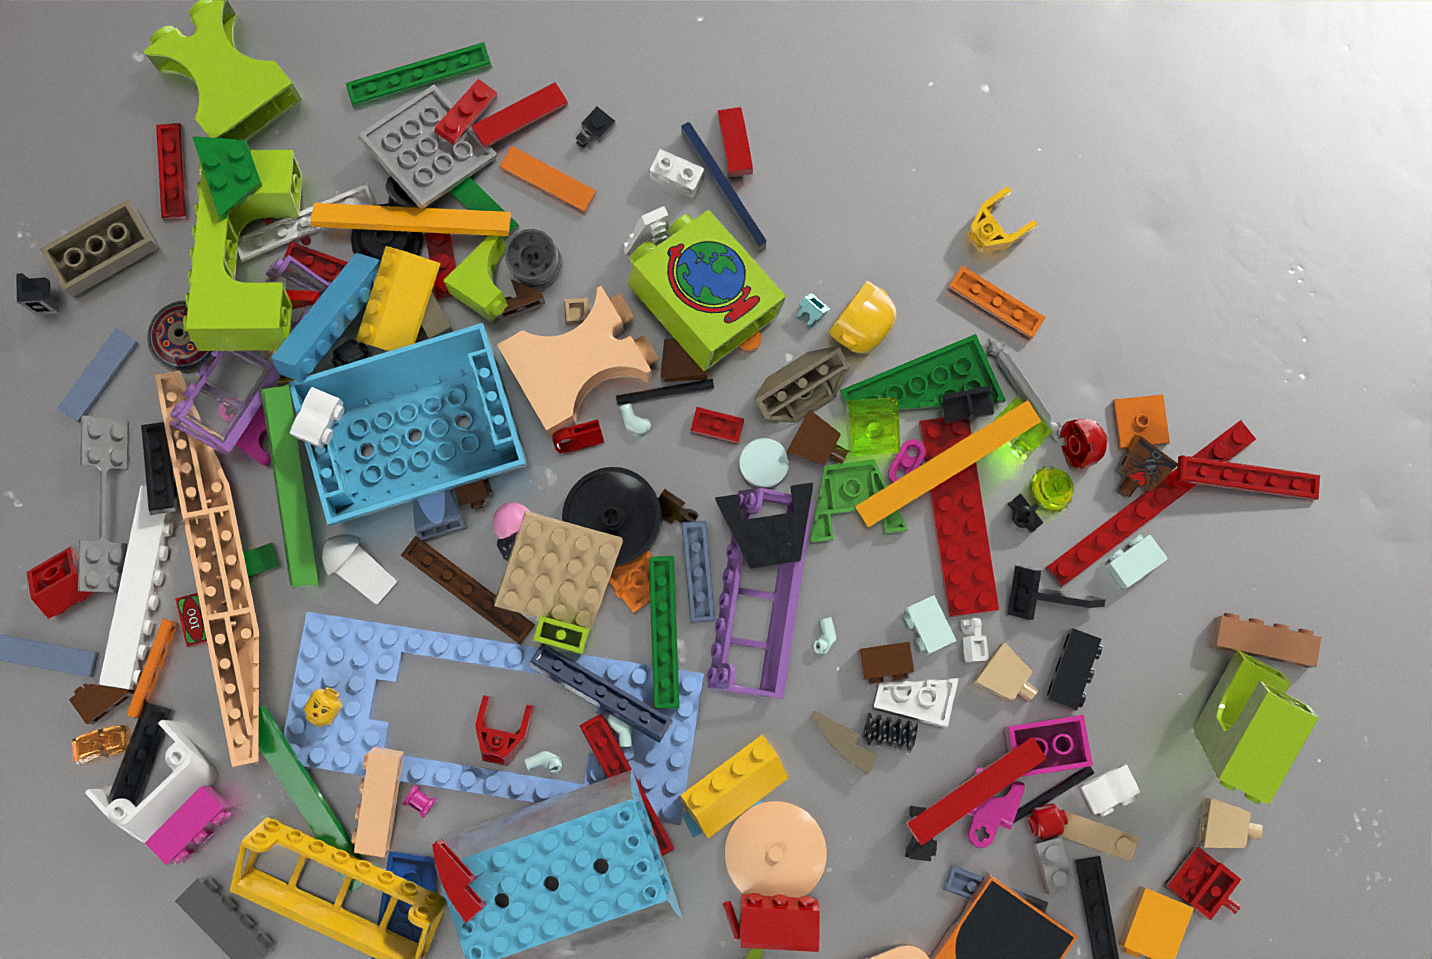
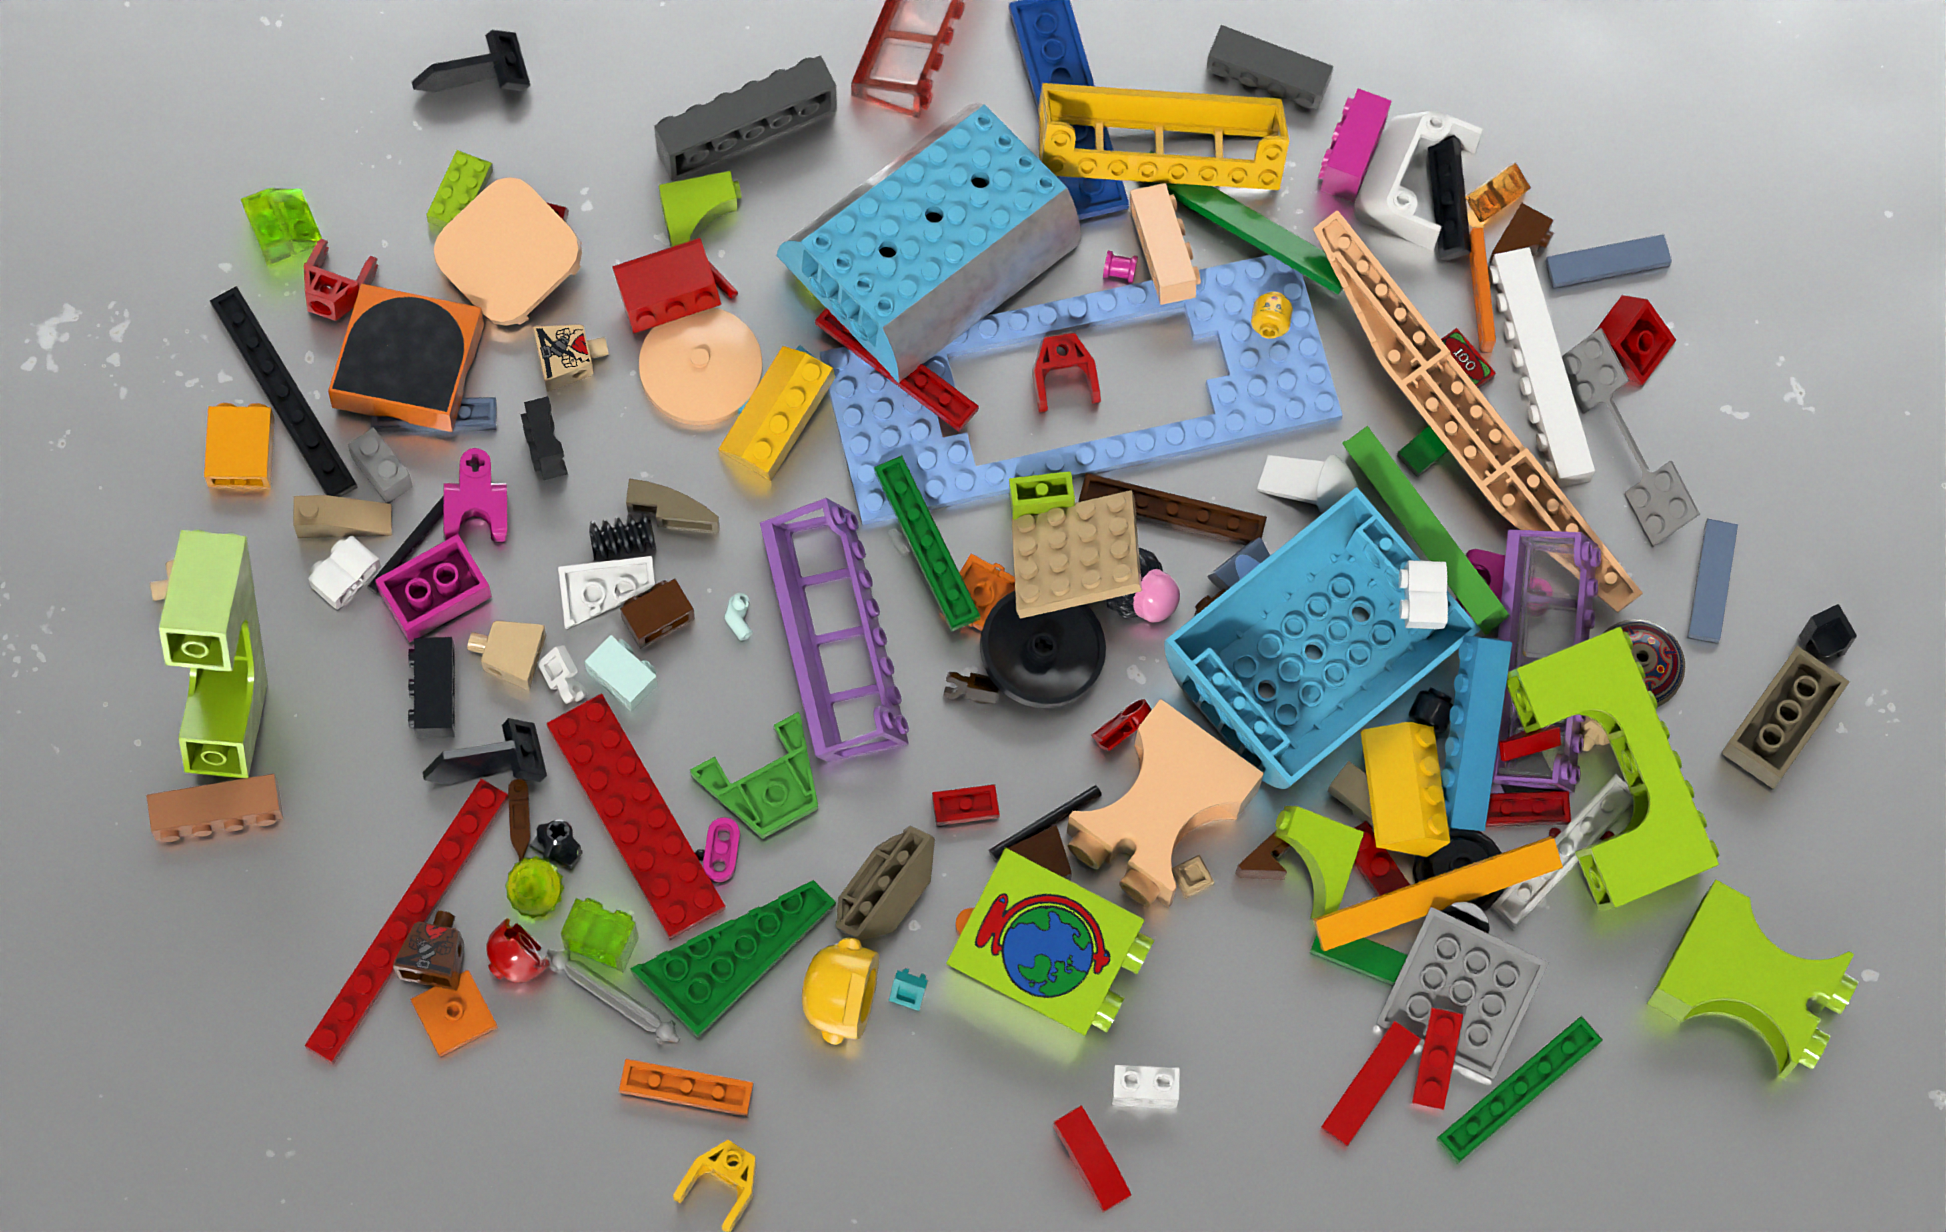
camera: 155 degrees right, 10 degrees down
black tile [141,422,176,515] -> none
red tile [156,123,188,221] -> none
green wing [192,136,262,221] -> none
red slope [432,839,487,923] -> none
orange tile [500,145,597,213] -> none
dark grey wheel [505,229,562,288] -> none
light aqua arm [524,751,563,774] -> none
dark blue tile [528,643,673,743] -> none
black plate [576,106,615,149] -> none
light aqua arm [607,714,632,747] -> none
light aqua arm [619,403,651,434] -> none
white wing [622,206,669,255] -> none
dark blue tile [681,122,767,253] -> none
sand blue tile [681,520,716,623] -> none
black wing [715,482,813,569] -> none
light aqua tile [739,438,789,488] -> none
reddish brown torso [787,410,849,466] -> none
clear neon green brick [845,397,901,456] -> none
light orange tile [855,400,1042,528] -> none
red tile [906,737,1047,846] -> none
black panel [939,385,994,425] -> none
red head [1028,804,1068,840] -> none
light aqua brick [1105,535,1168,590] -> none
red plate [1165,846,1242,920] -> none
red tile [1176,455,1320,500] -> none
none -> reddish brown piece [508,779,531,866]
none -> tan torso [533,324,609,392]

